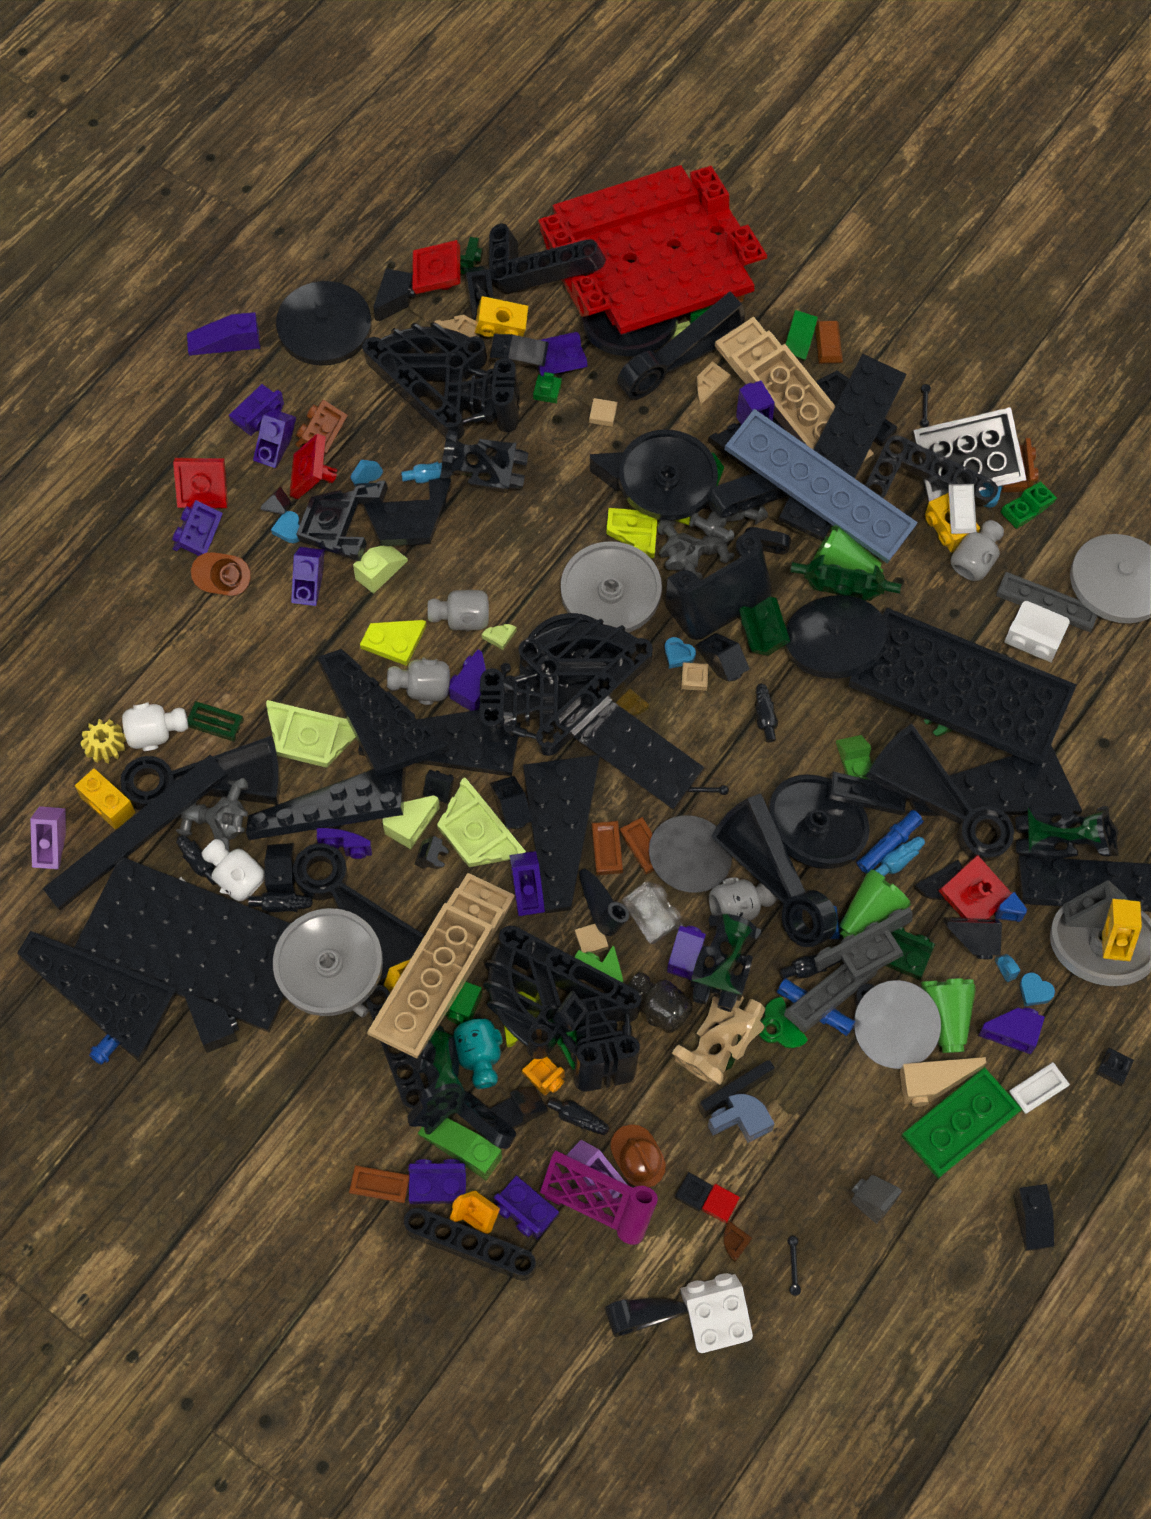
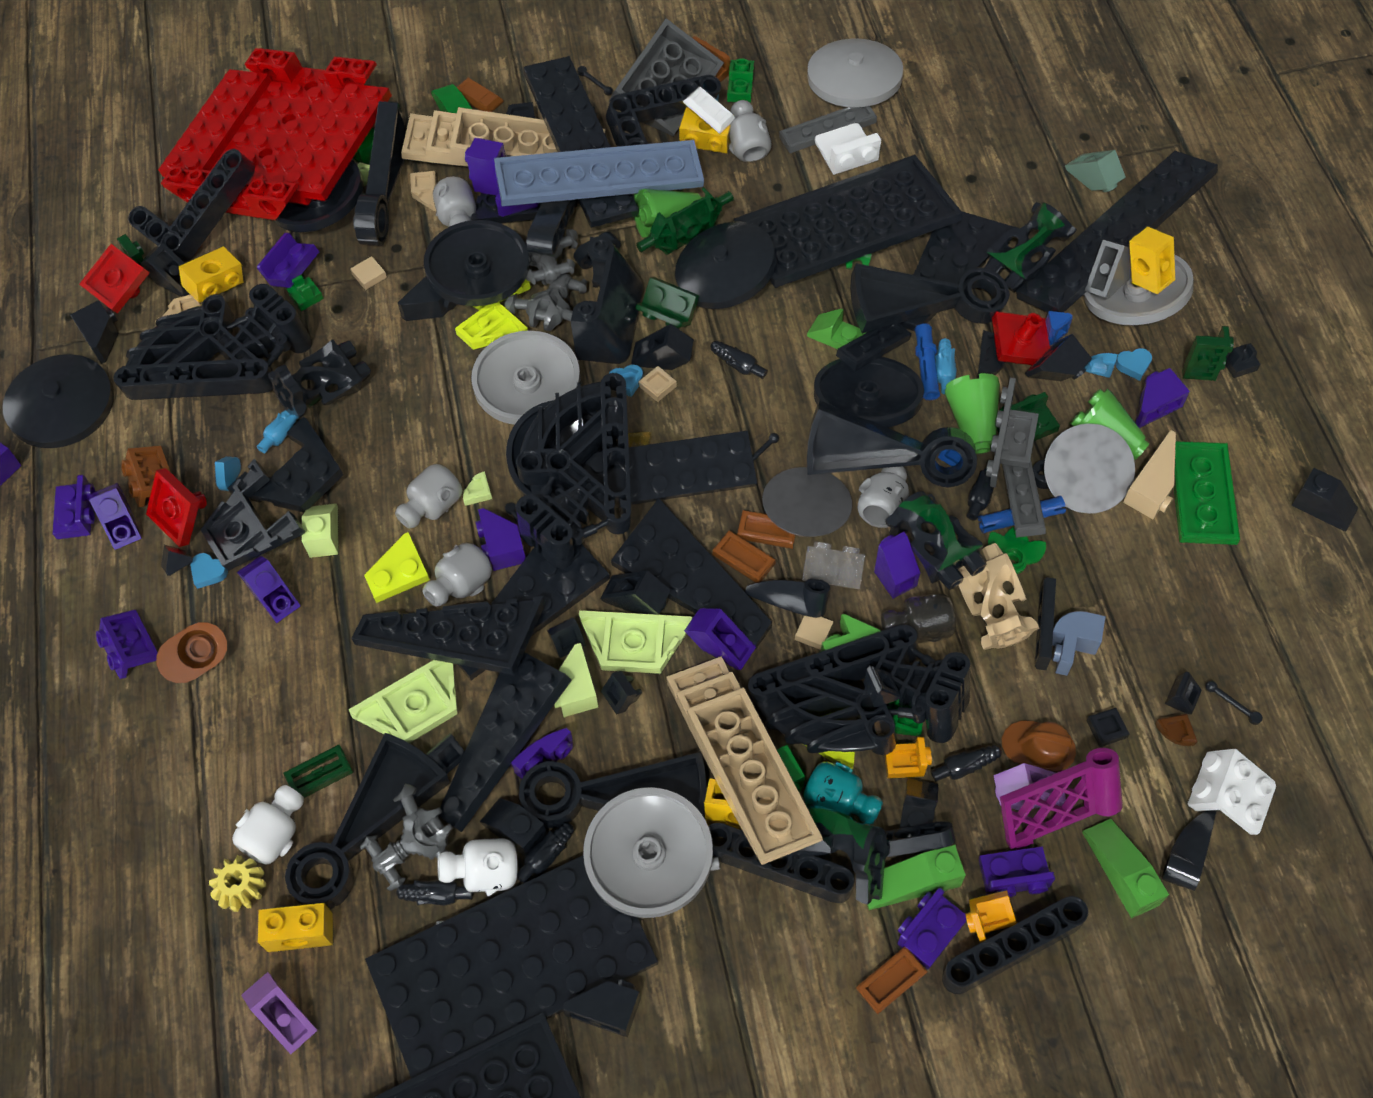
camera: 45 degrees left, 5 degrees down
black tile [43,754,228,910] -> none
red tile [173,458,228,508] -> none
black slope [490,334,549,367] -> none
red tile [702,1184,740,1224] -> none
dark grey slope [851,1175,902,1224] -> none
white tile [1009,1063,1070,1114] -> none
none -> black slope [426,733,465,774]
none -> light grey piece [433,176,476,227]
none -> bright green slope [1082,819,1169,918]
none -> black slope [1165,672,1202,715]
none -> dark green bracket [1182,326,1234,381]

